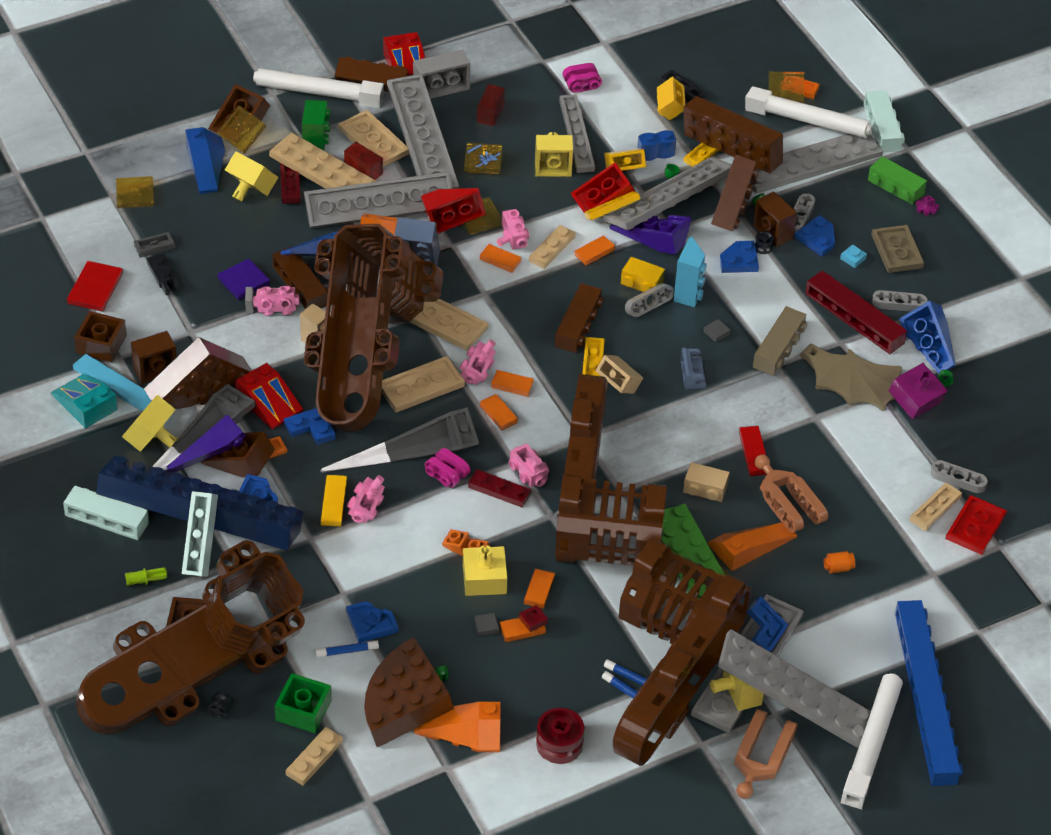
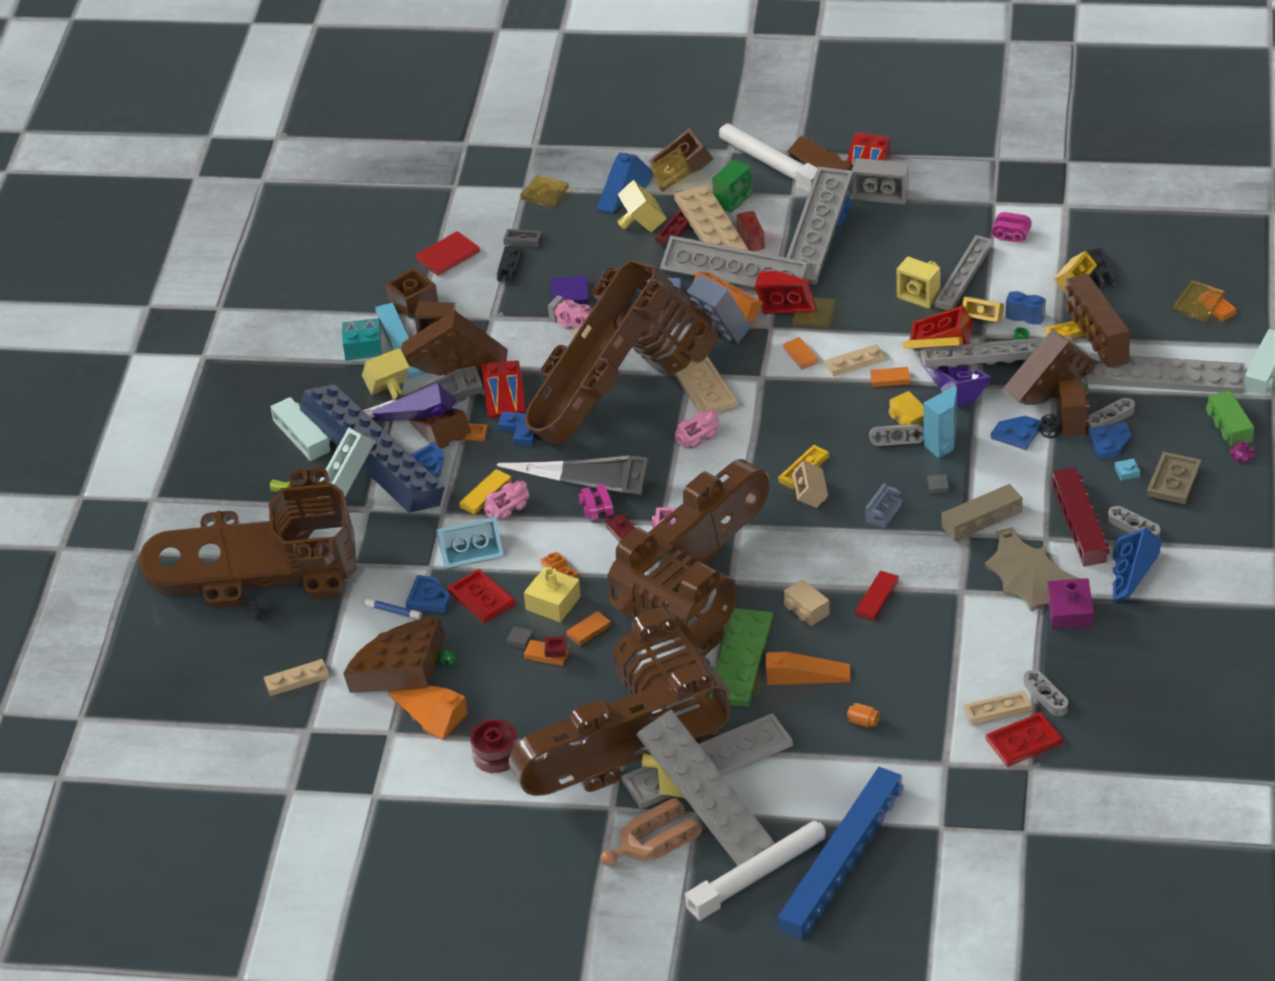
camera: 40 degrees right, 5 degrees down
green brick [275,673,332,733] -> none
tan plate [338,110,410,168] -> none
tan plate [381,356,465,413] -> none
clear yellow tile [464,143,503,174] -> none
clear red brick [477,84,505,126] -> none
orange tile [480,394,518,431] -> none
orange tile [491,370,534,397] -> none
bright pink brick [497,209,529,250] -> none
reddish brown brick [555,283,604,353] -> none
white brick [745,86,873,138] -> none
blue plate [747,596,788,652] -> none
nougat piece [755,455,828,533] -> none
green hinge [938,369,953,386] -> none
none -> medium azure slope [436,517,504,568]
none -> red tile [447,569,516,624]

